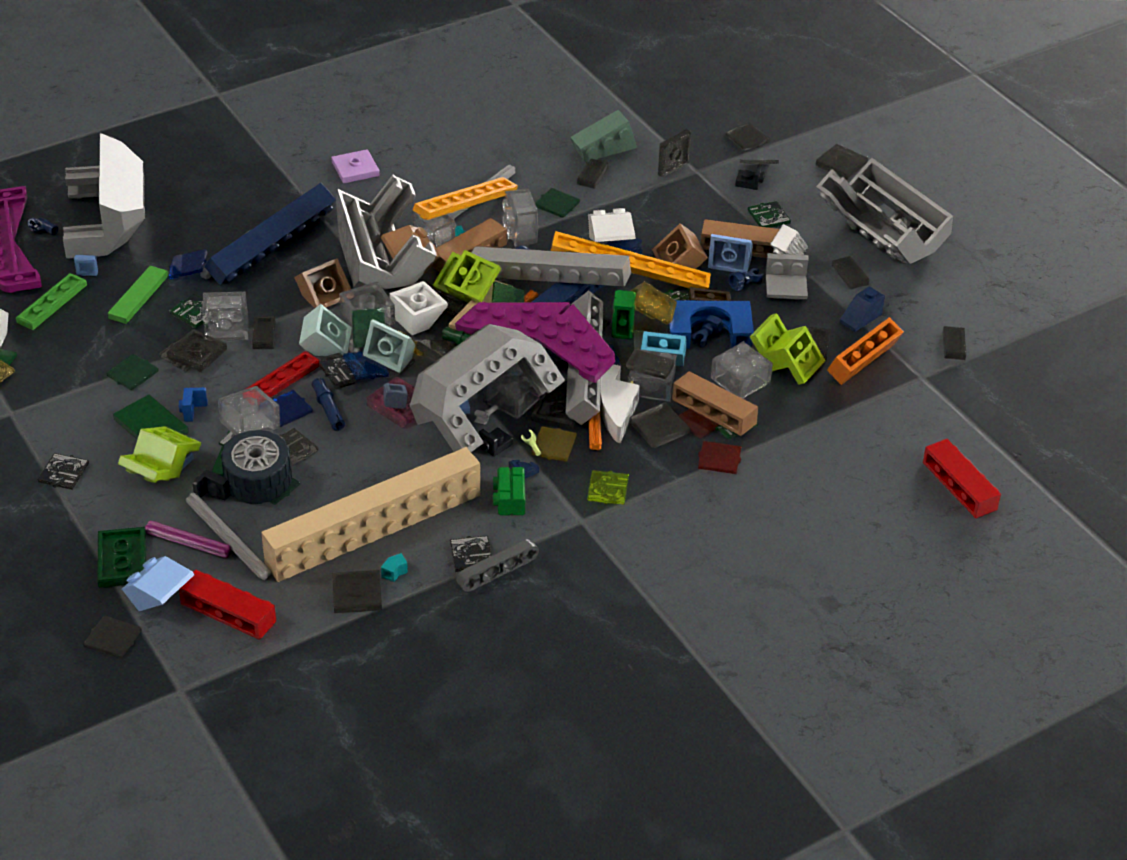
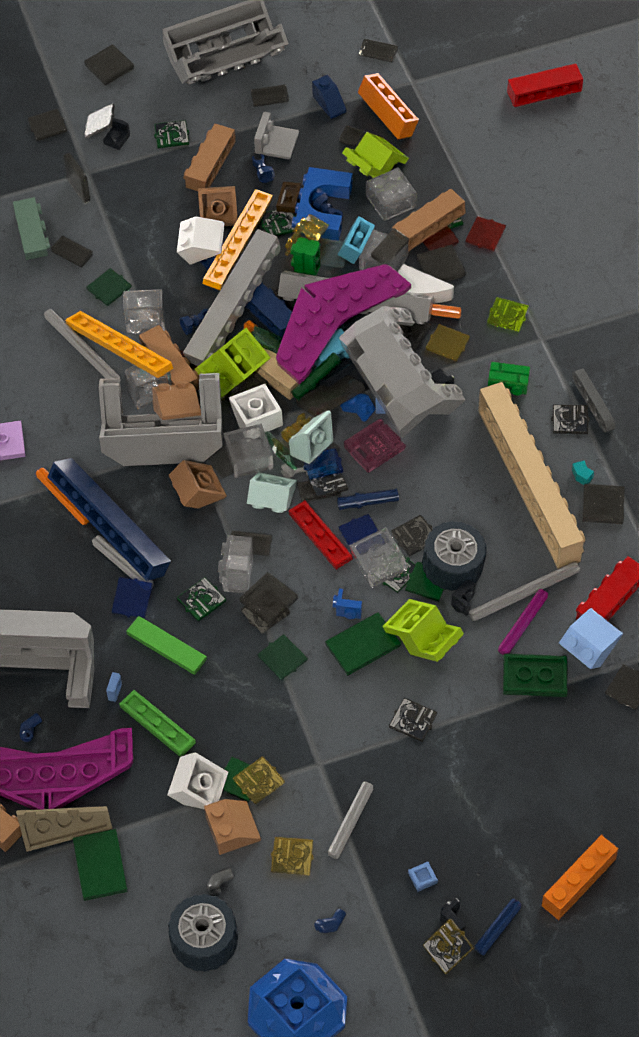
camera: 75 degrees left, 15 degrees up
sand blue slope [384,383,408,409] -> none
dark blue tile [509,460,539,478] -> none
yellowish green hand [521,430,541,456] -> none
light blue slope [708,234,753,273] -> none
white brick [770,224,808,255] -> none

